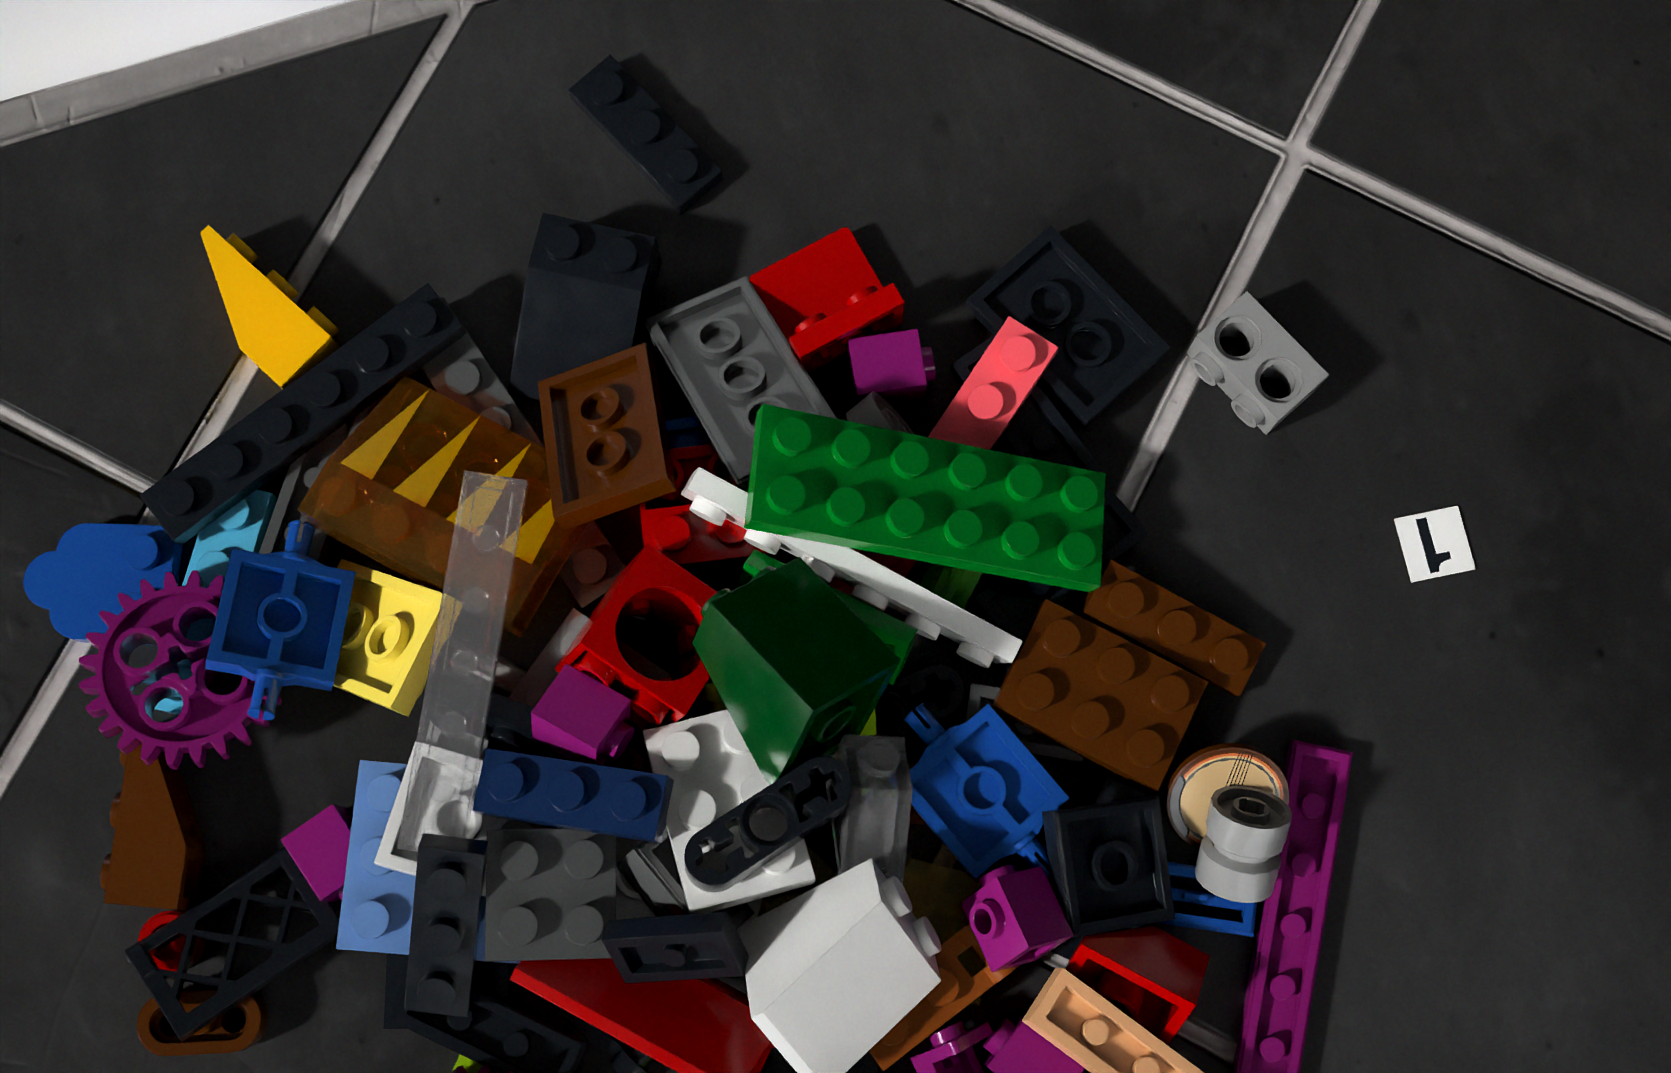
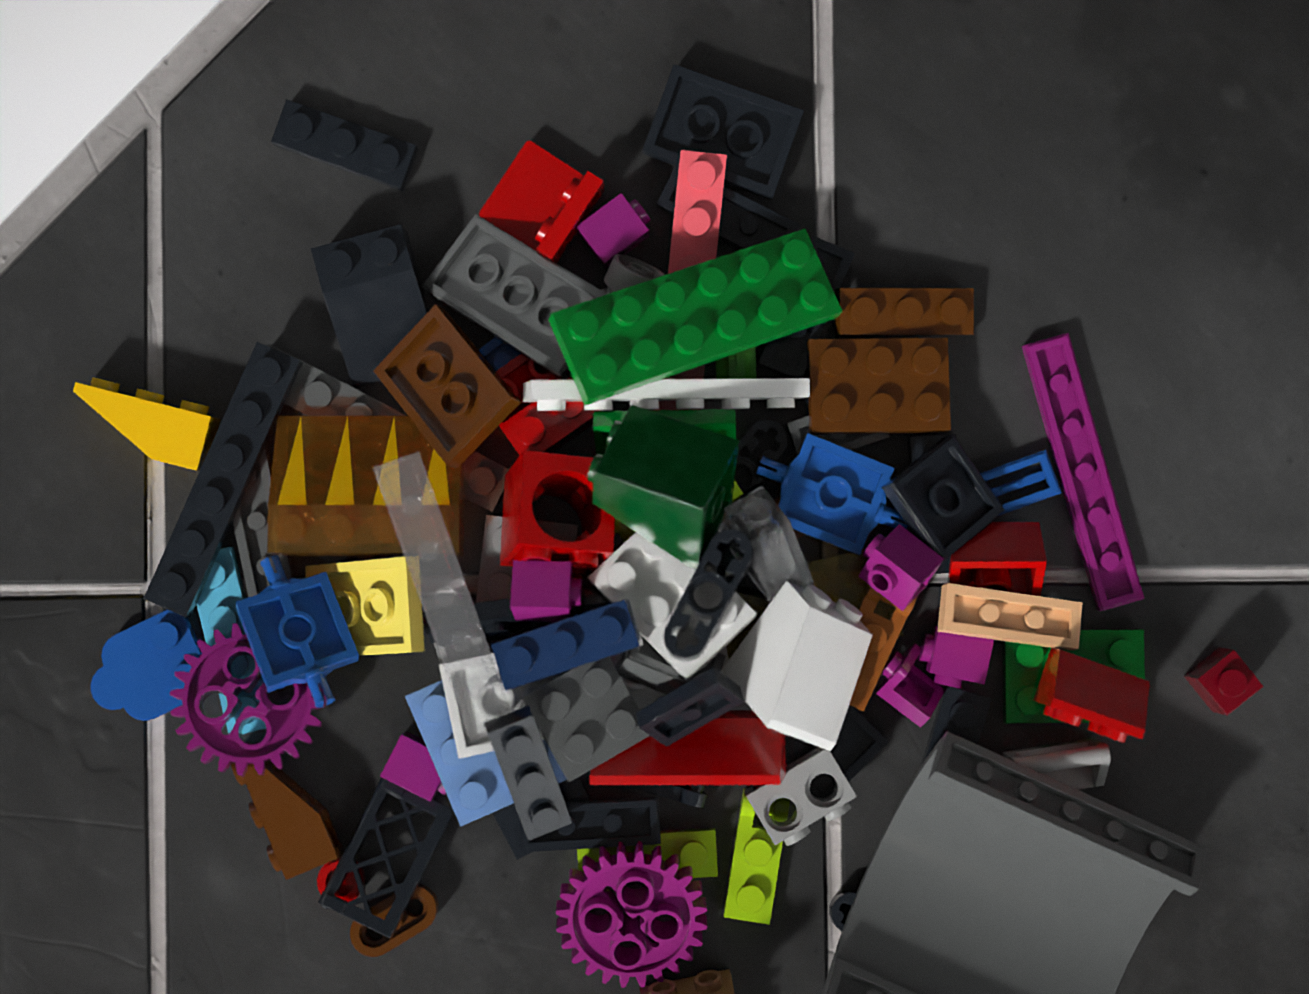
camera: 30 degrees left, 10 degrees up
piece [1165,743,1289,849] -> none
light grey brick [1186,291,1329,435] -> none
light grey wheel [1195,785,1292,903] -> none
white sticker [1394,506,1476,583] -> none

